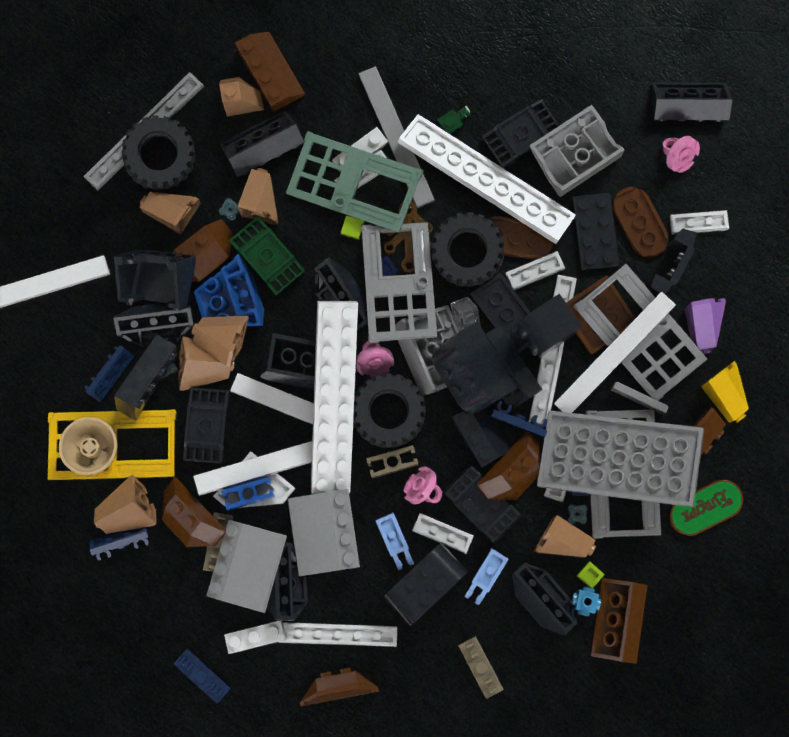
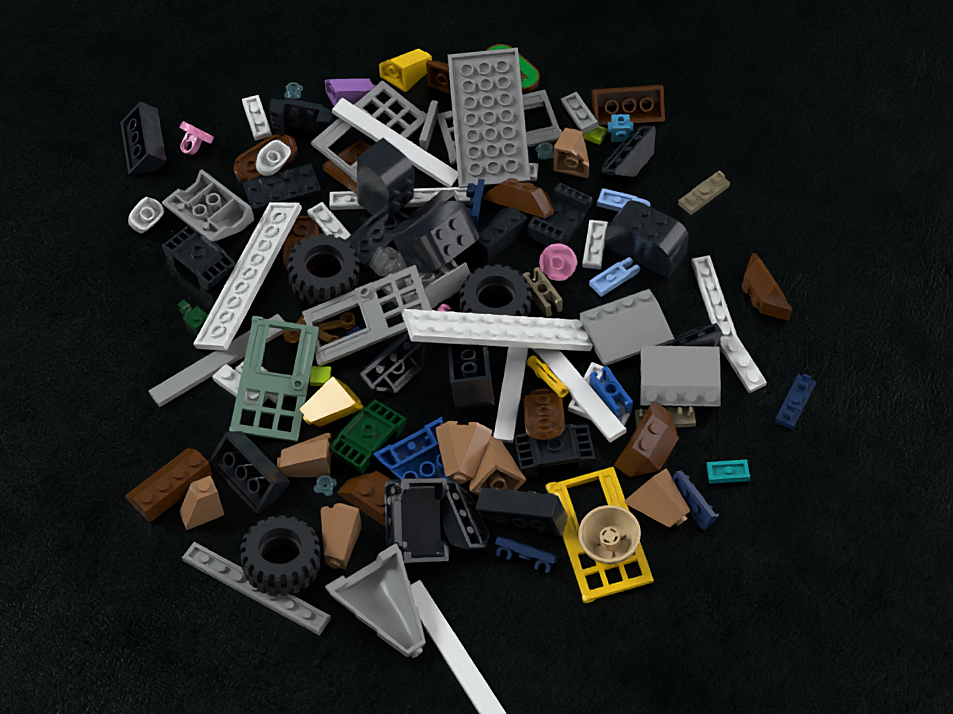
camera: 100 degrees left, 25 degrees down
none -> white piece [128,197,164,233]
none -> white piece [256,140,291,176]
none -> clear light blue plate [284,83,303,99]
none -> slope [300,377,363,427]
none -> light grey cone [325,544,426,658]
none -> reddish brown tile [523,389,565,440]
none -> yellow pin [527,356,569,397]
none -> light grey plate [561,92,599,134]
none -> teal plate [707,460,750,484]

